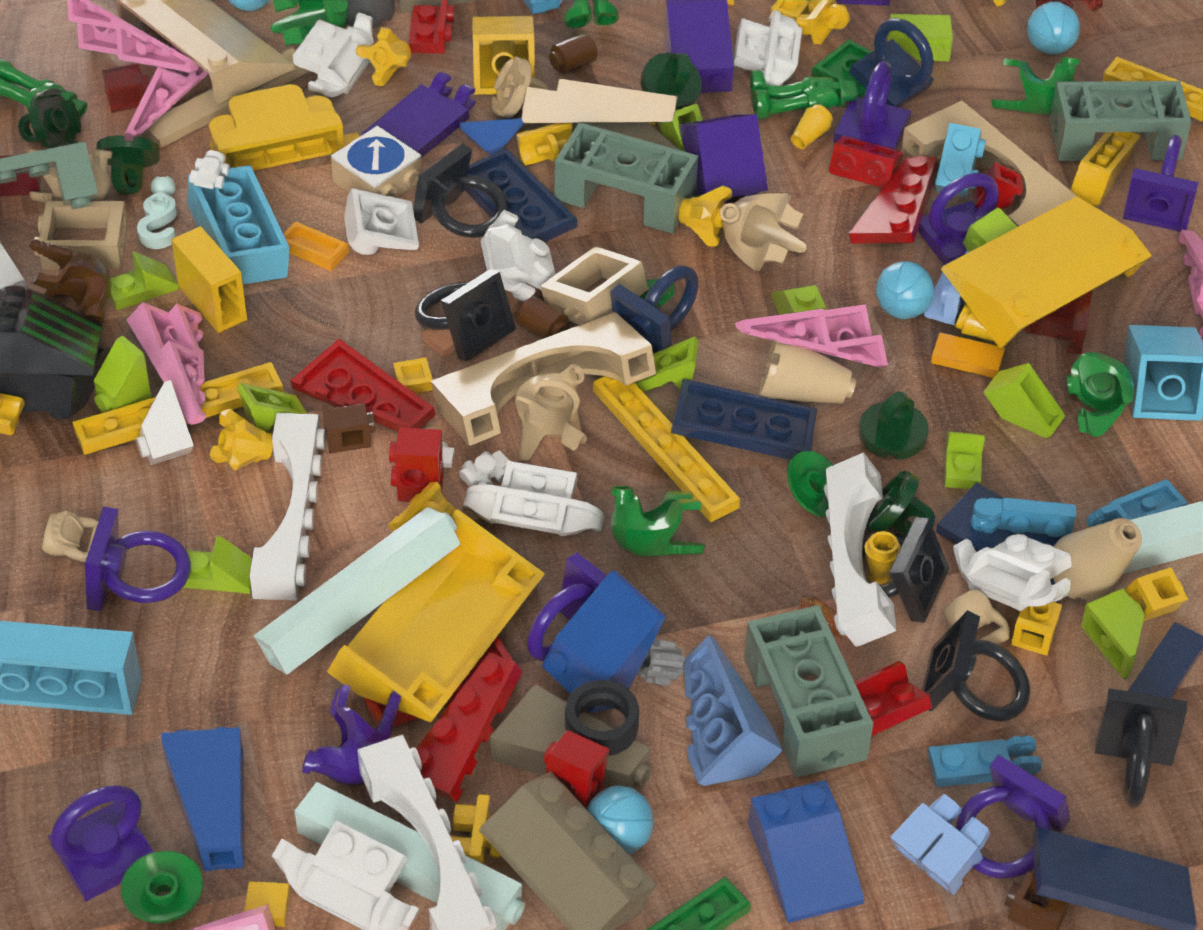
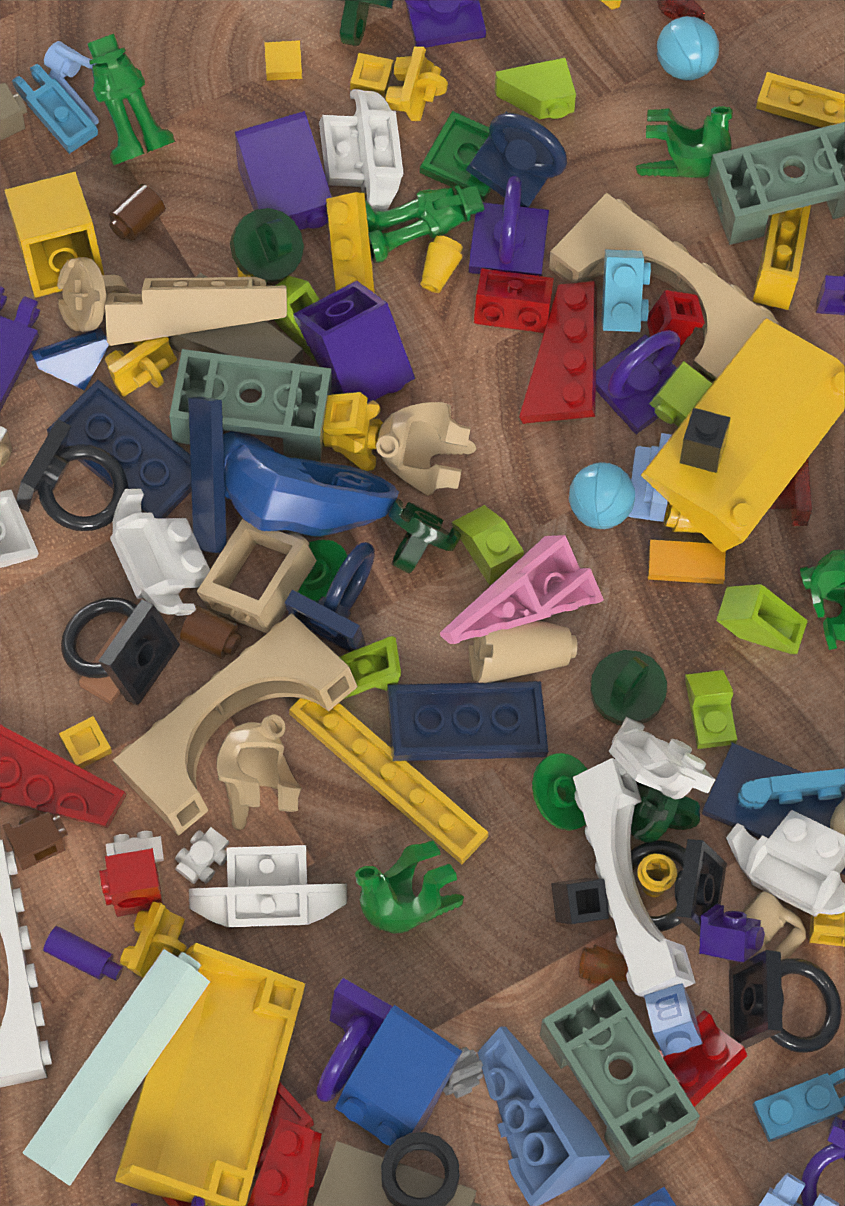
camera: 15 degrees left, 20 degrees up
none -> dark purple cylinder [43,926,123,981]
none -> dark blue tile [188,397,227,553]
none -> blue piece [223,431,399,537]
none -> yellow tile [323,392,368,436]
none -> yellow plate [326,192,375,293]
none -> dark green tile [388,499,462,574]
none -> black brick [551,878,609,924]
none -> white plate [609,717,715,799]
none -> medium blue brick [644,983,703,1056]
none -> black brick [680,408,731,473]
none -> dark purple brick [699,904,765,963]

